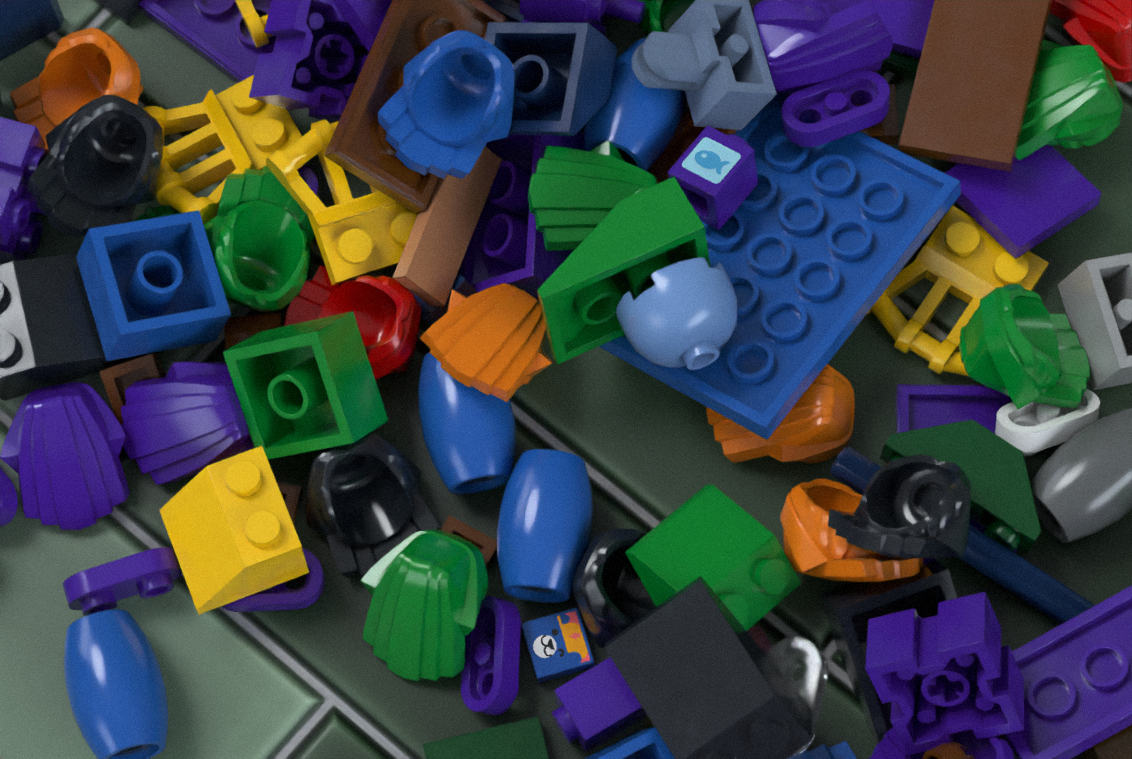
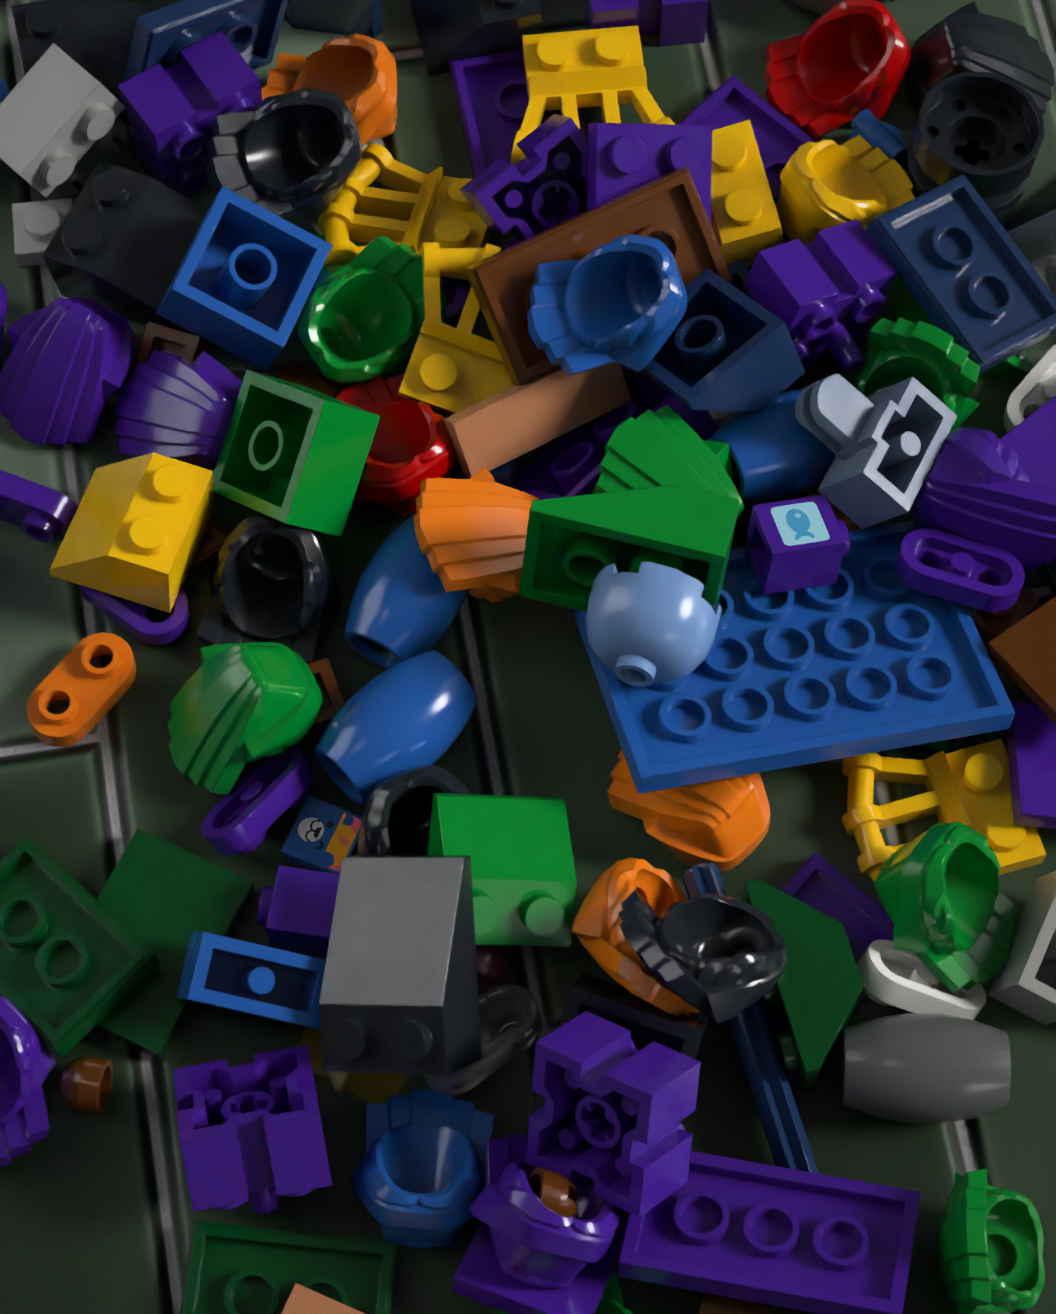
camera: 35 degrees right, 5 degrees down
none -> orange plate [27,632,136,747]

